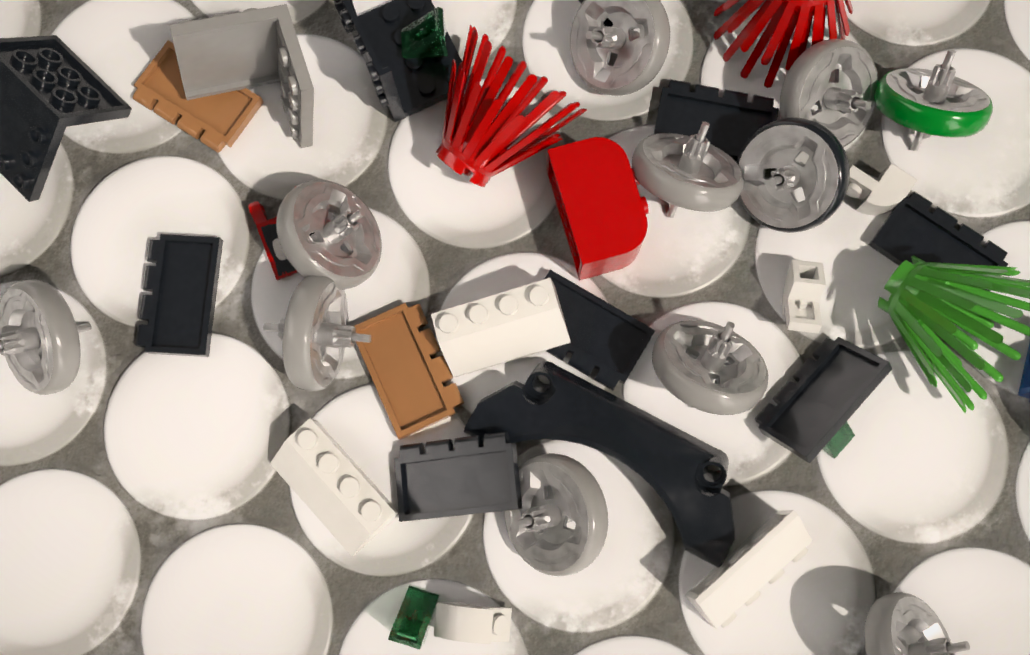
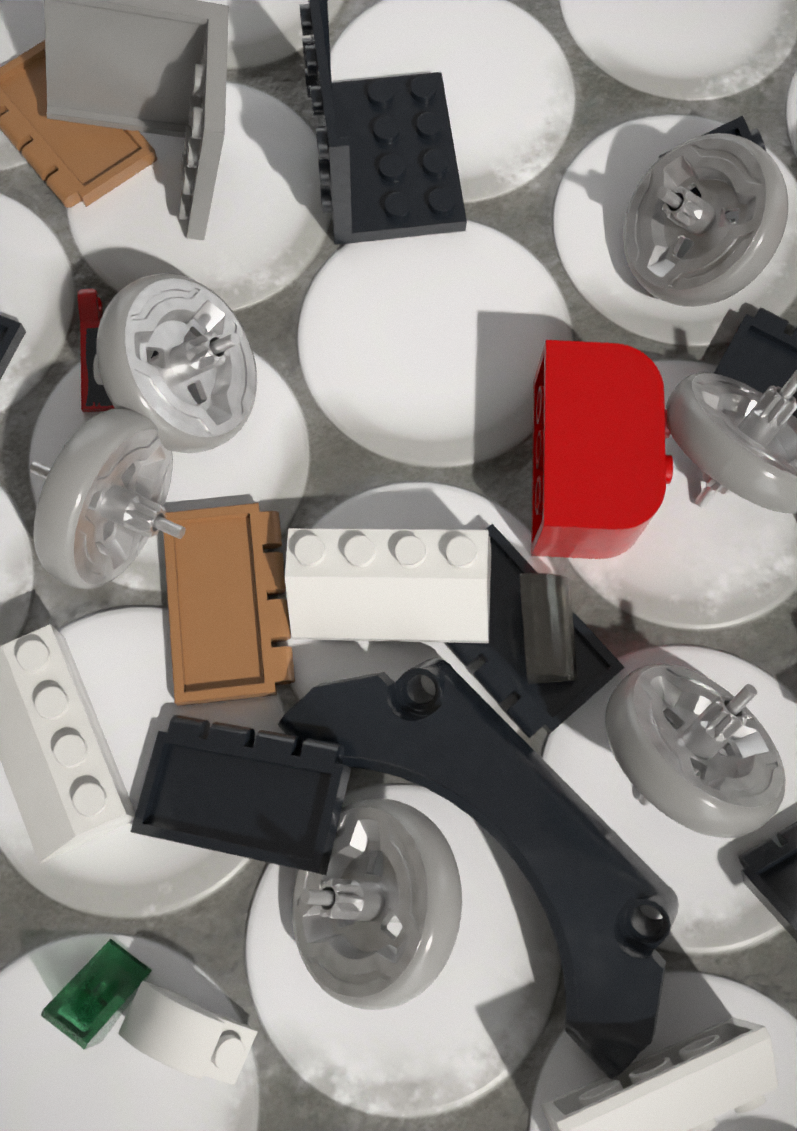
camera: 10 degrees right, 5 degrees down
clear green slope [401,7,448,59] -> none
red plant [435,25,587,187] -> none
none -> clear smoke brick [520,573,578,684]

